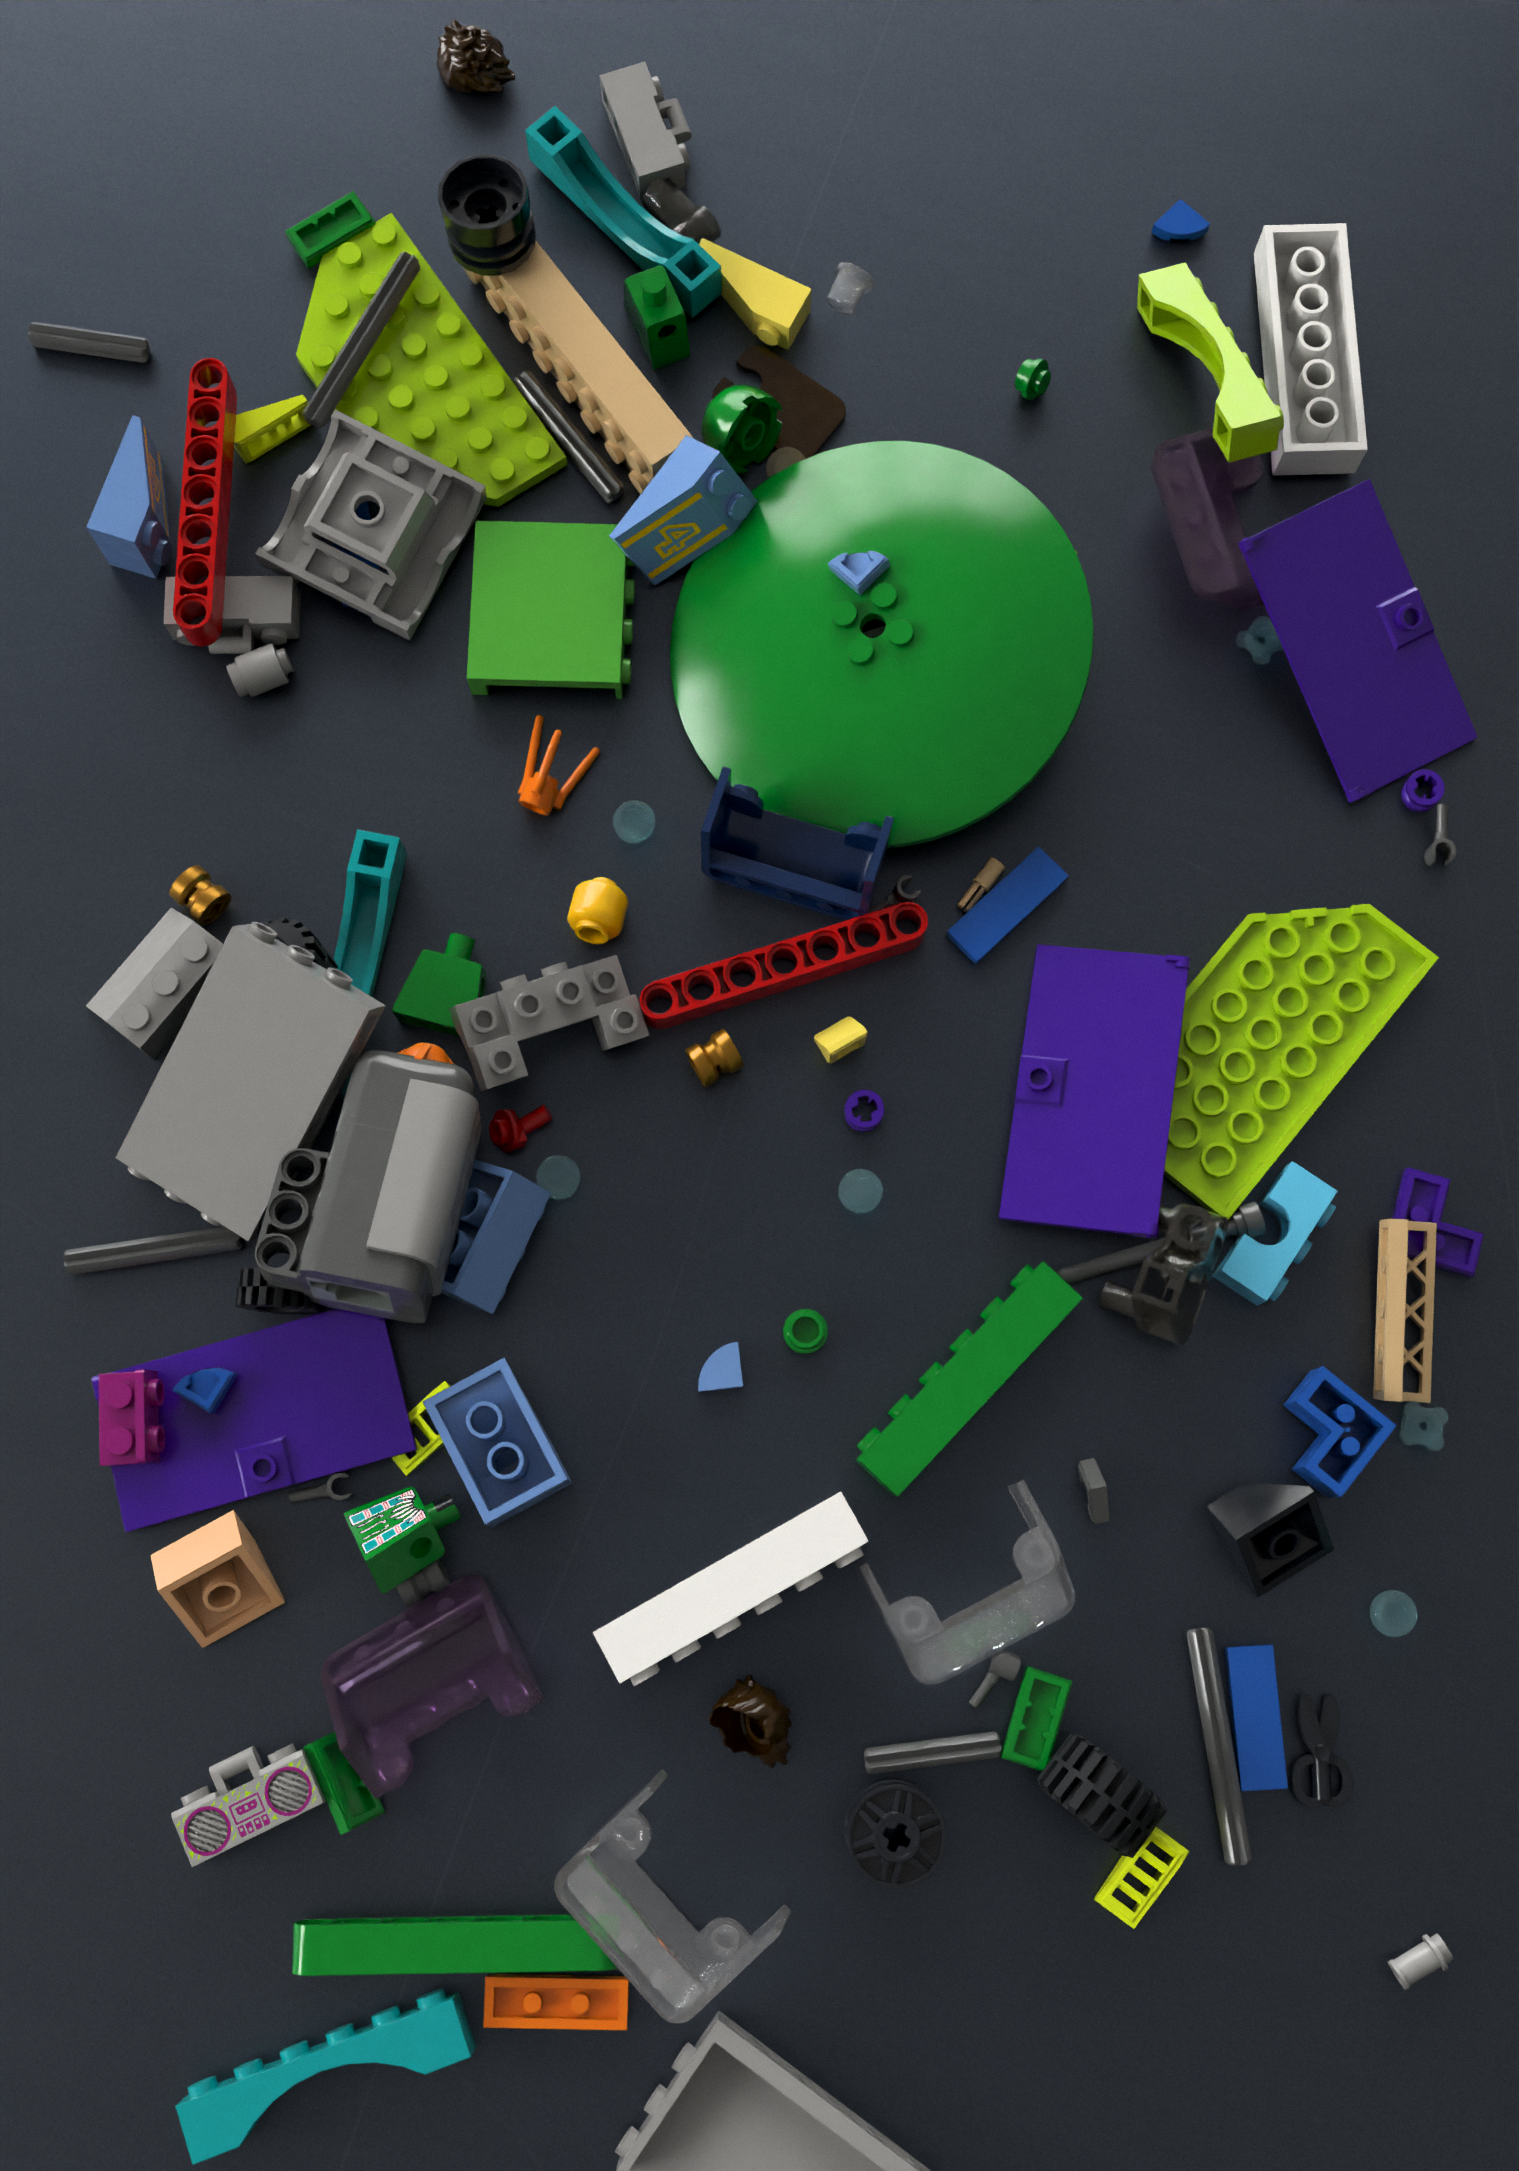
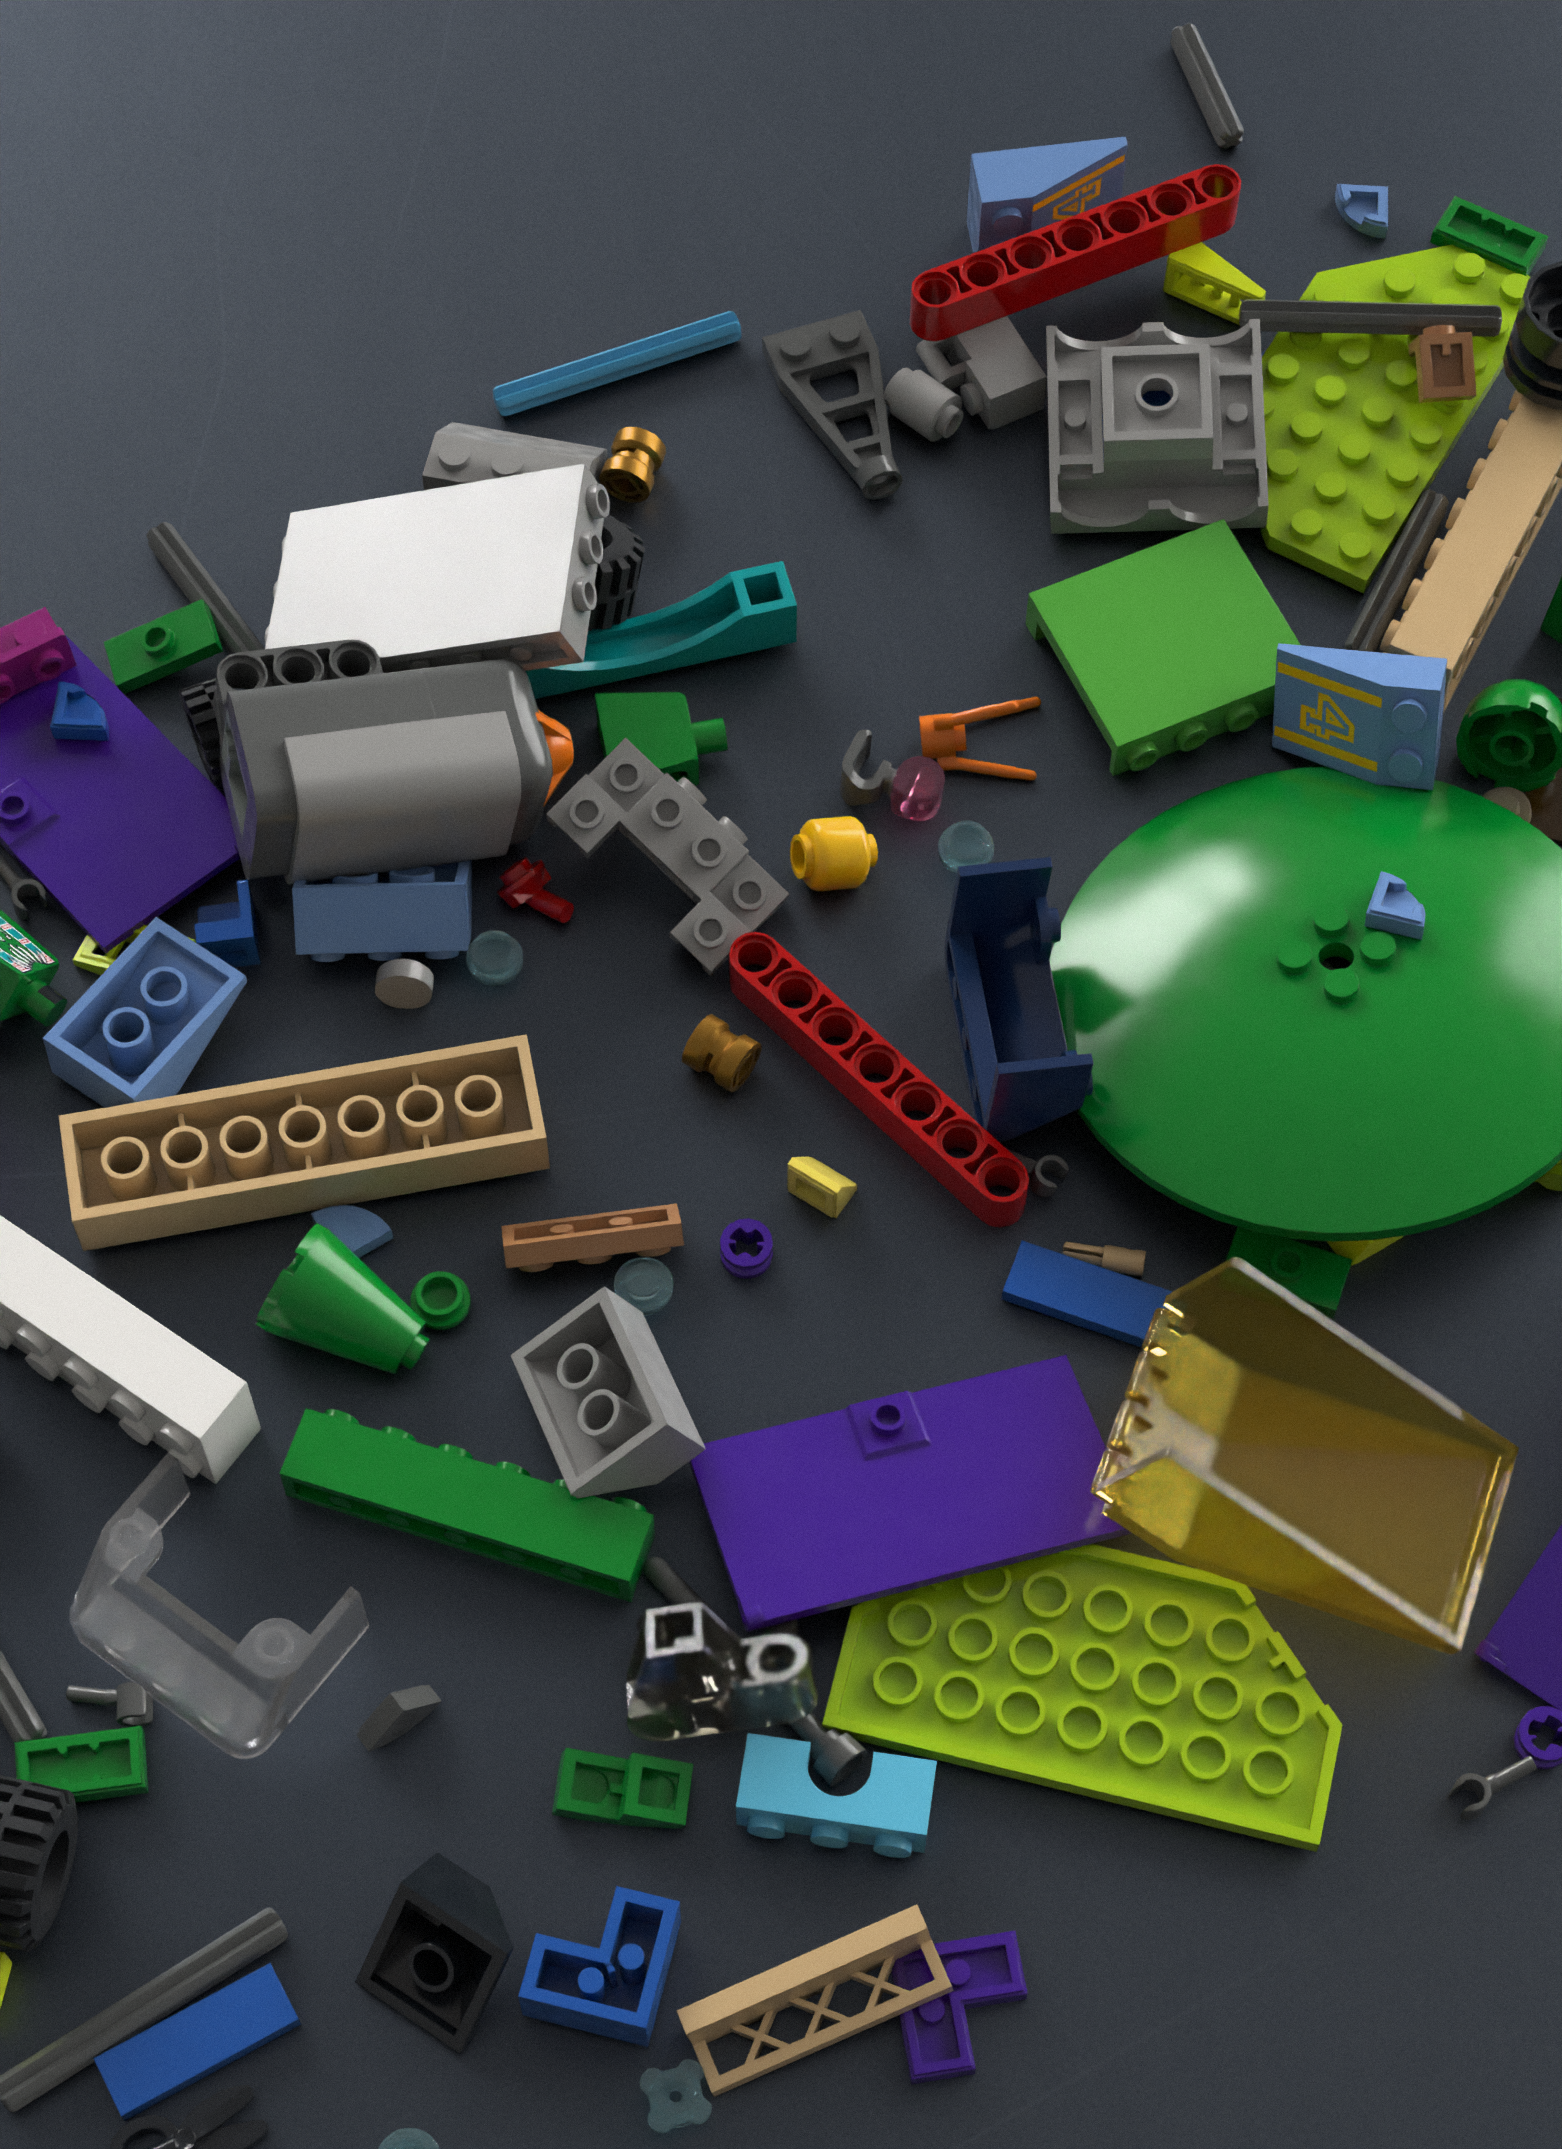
camera: 65 degrees right, 15 degrees down
none -> tan brick [59,1034,550,1251]
none -> green plate [104,599,223,694]
none -> blue panel [195,879,261,967]
none -> green cone [255,1223,430,1374]
none -> light grey tile [375,959,434,1009]
none -> dark azure axle [493,311,741,417]
none -> medium nougat plate [501,1203,684,1272]
none -> light grey slope [511,1286,706,1498]
none -> green slope [552,1748,694,1828]
none -> dark grey plate [762,310,903,500]
none -> leg [840,730,945,822]
none -> clear yellow windscreen [1090,1257,1519,1655]
none -> green plate [1220,1227,1353,1319]
none -> medium blue tile [1335,184,1388,239]
none -> medium nougat bracket [1408,325,1476,403]

